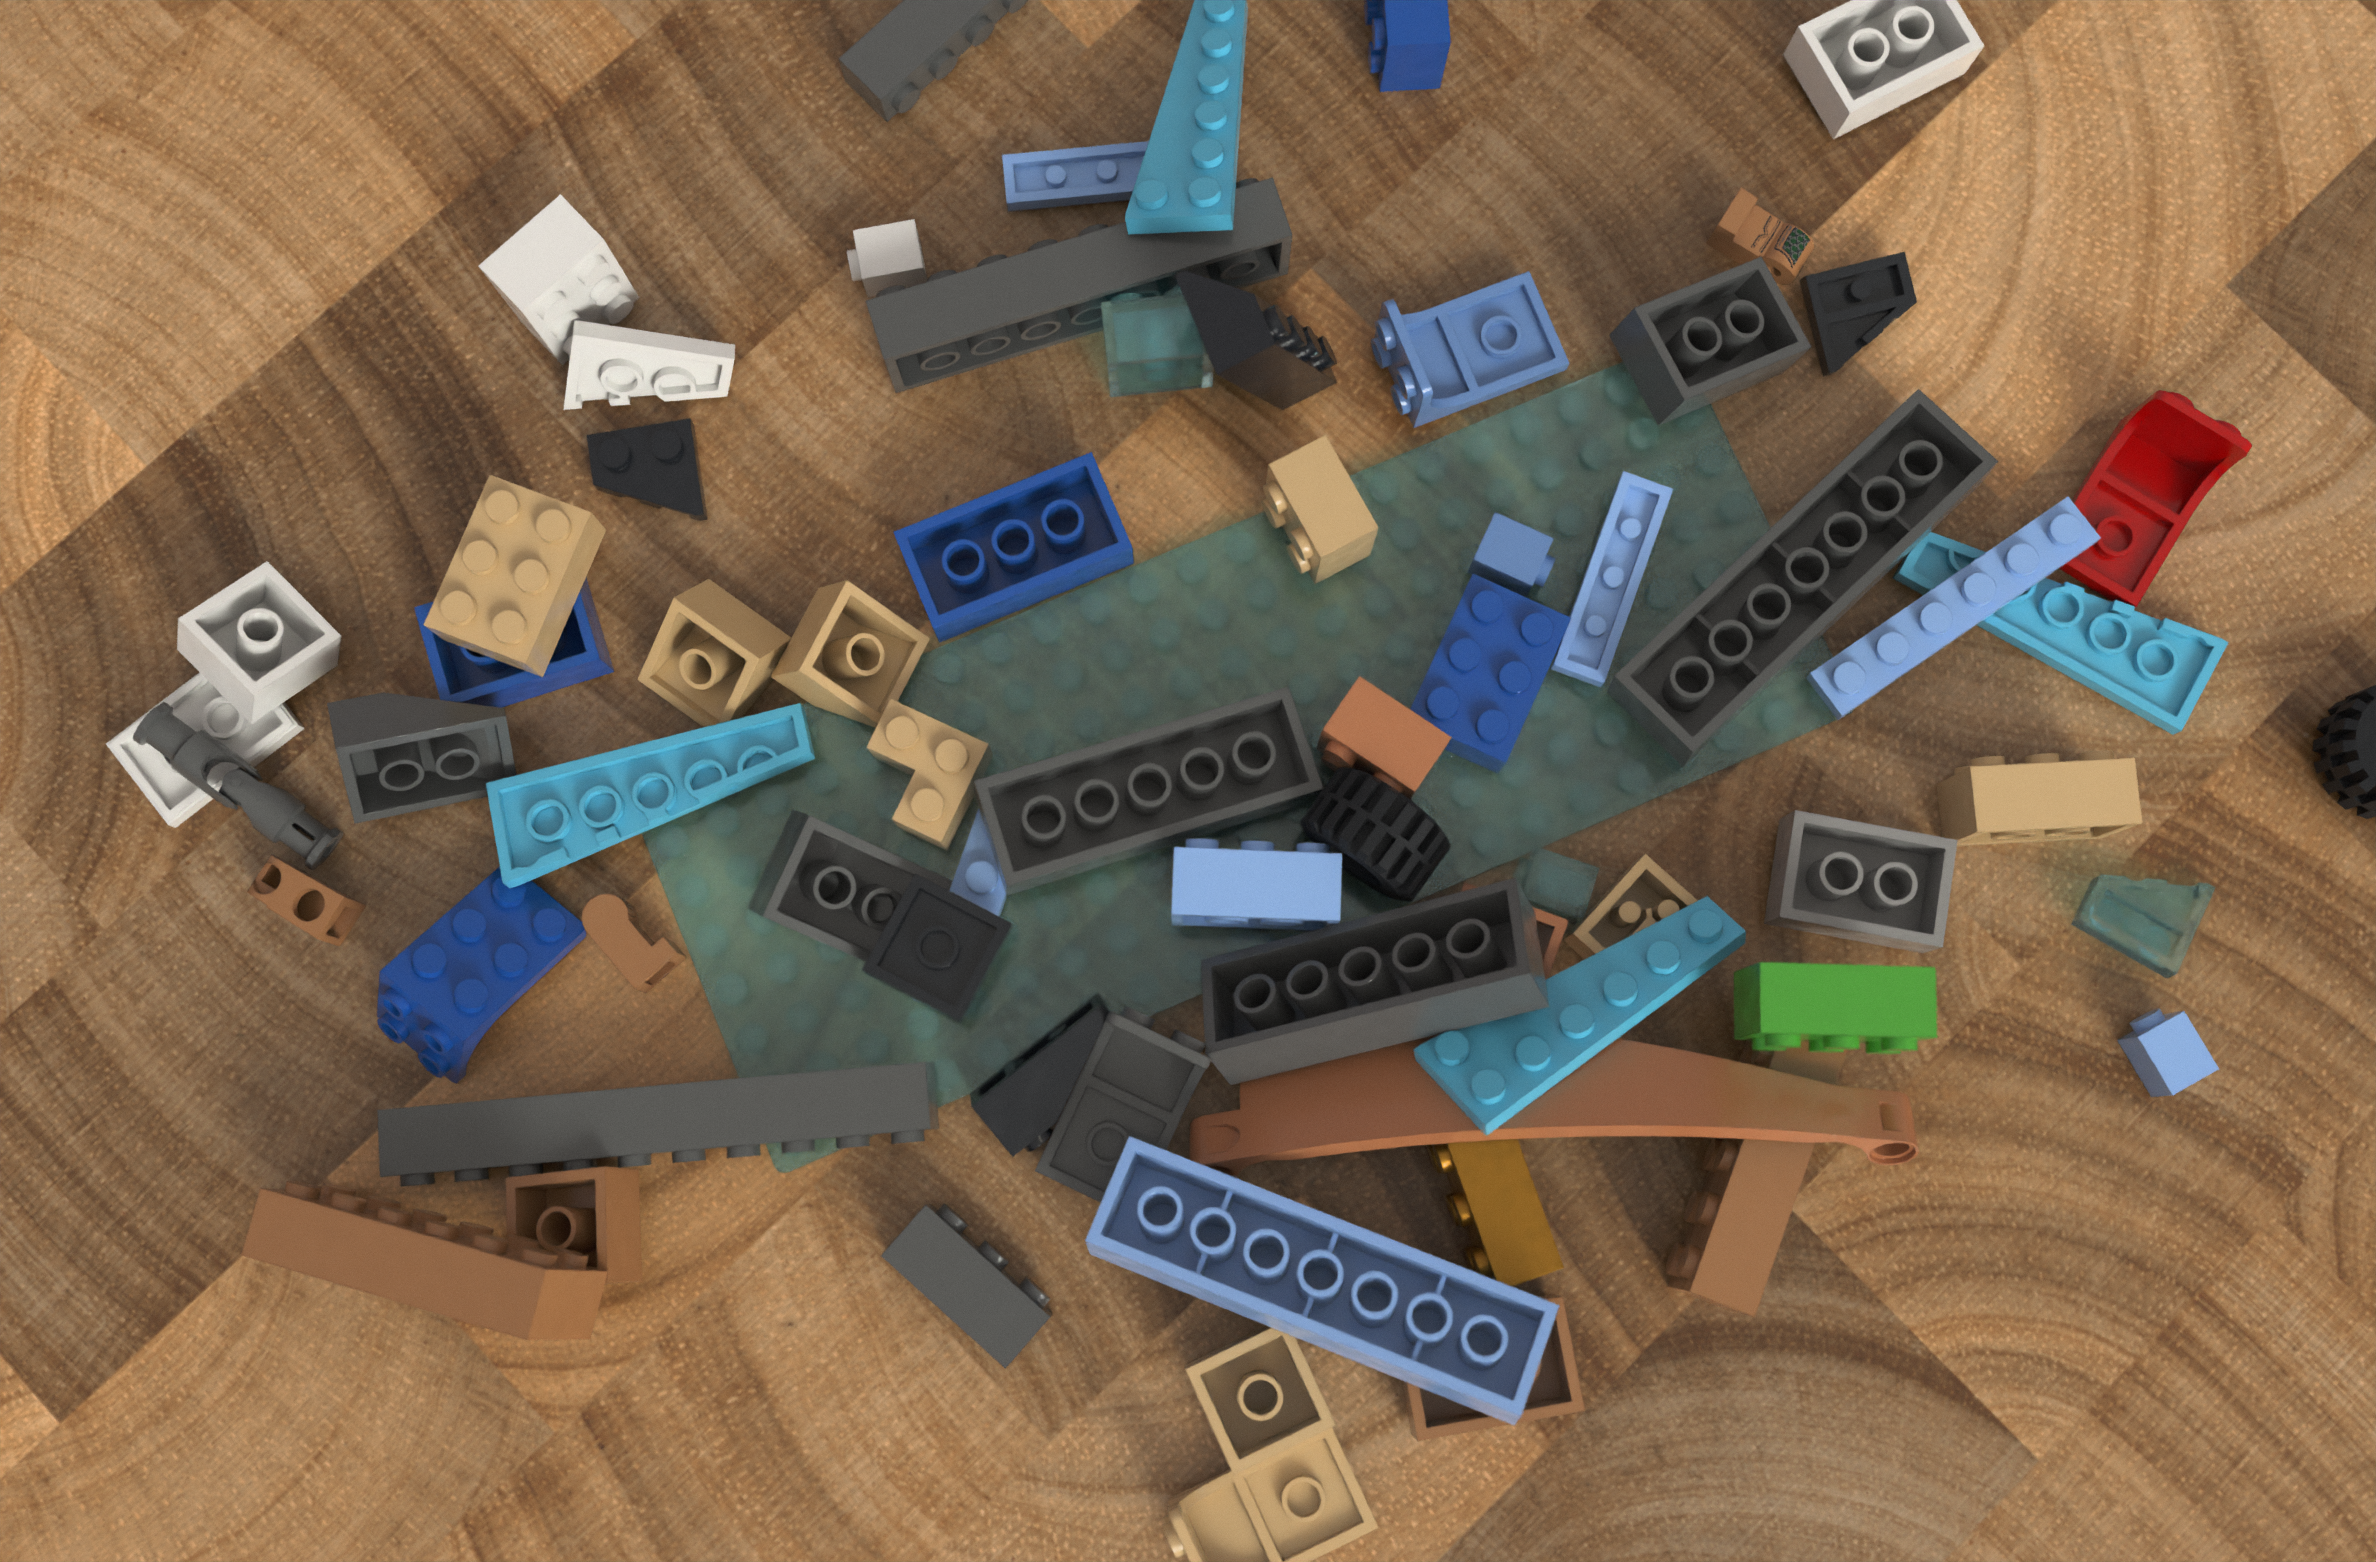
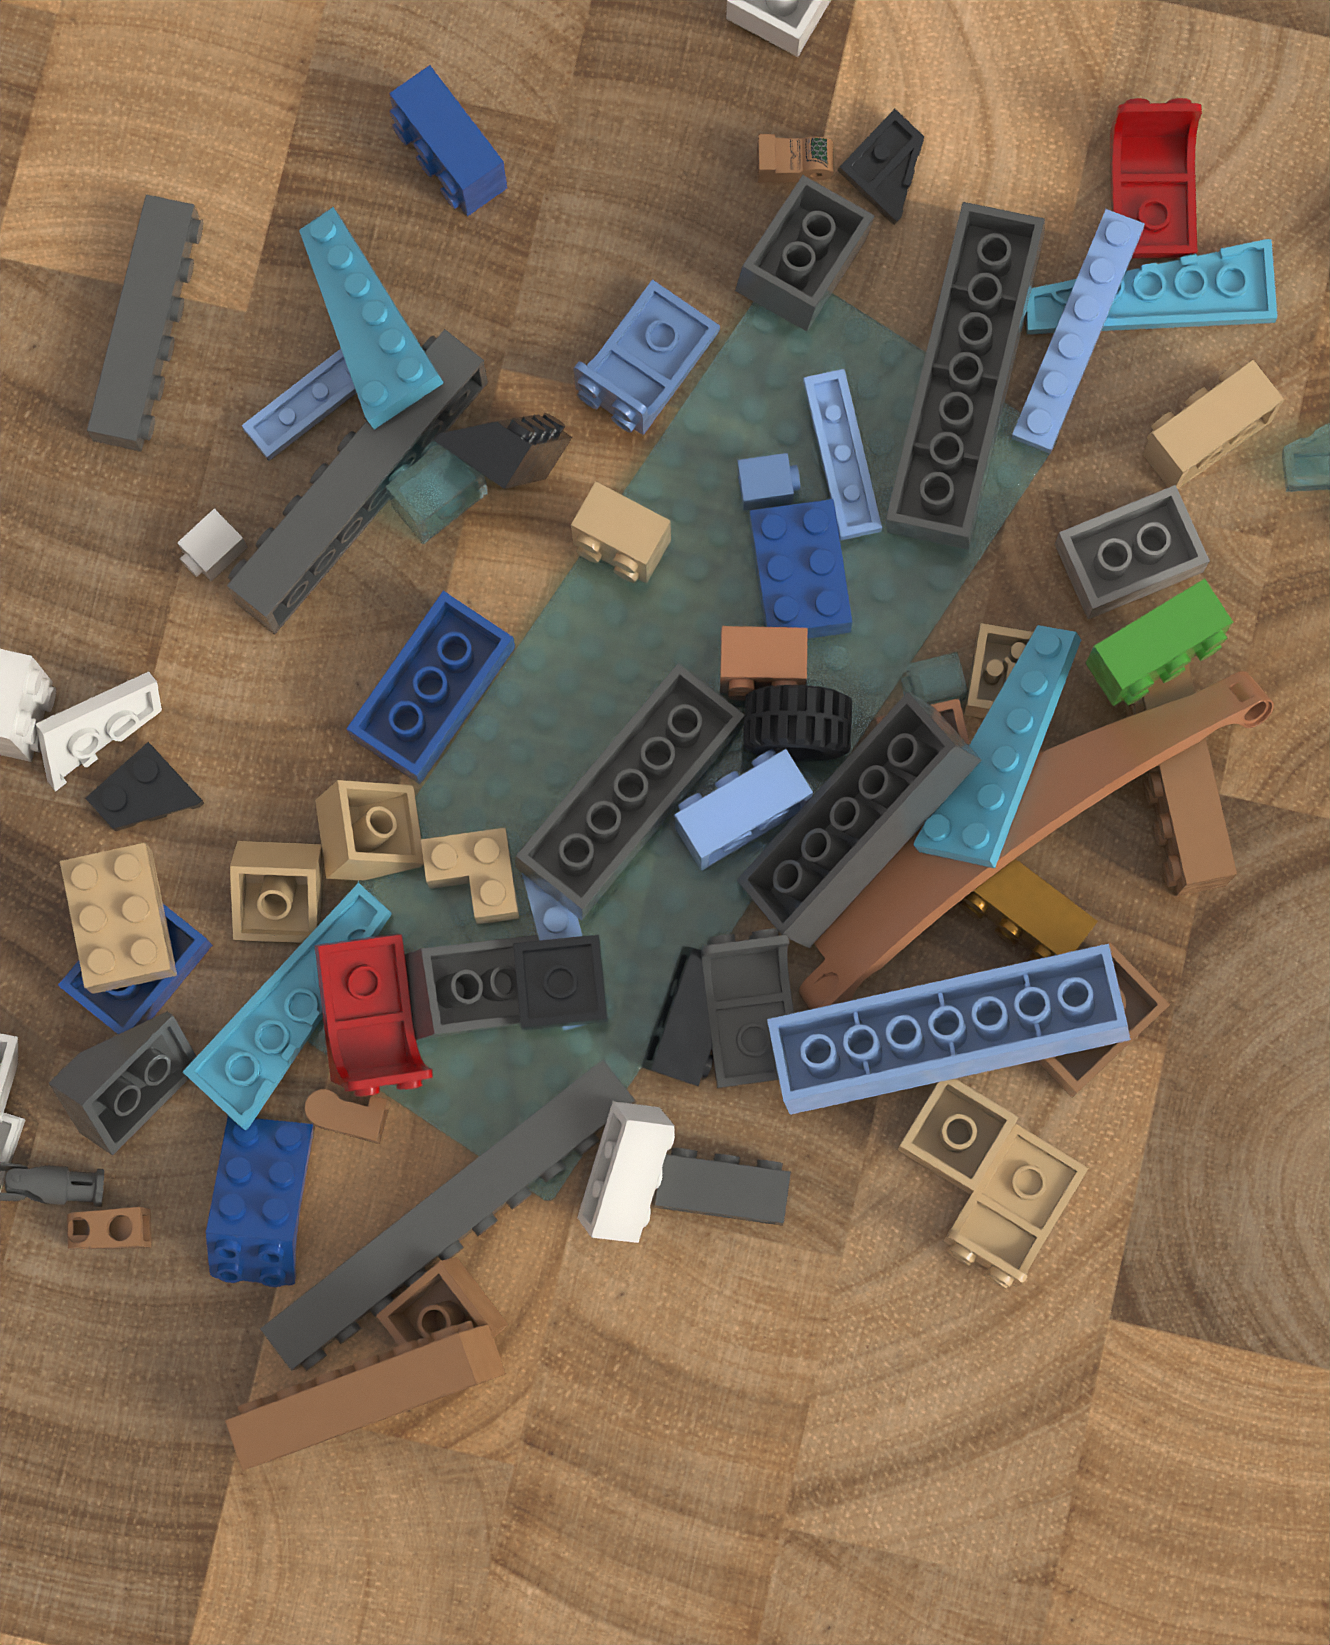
camera: 30 degrees left, 0 degrees up
none -> red bracket [314,933,433,1096]
none -> white brick [577,1101,675,1243]

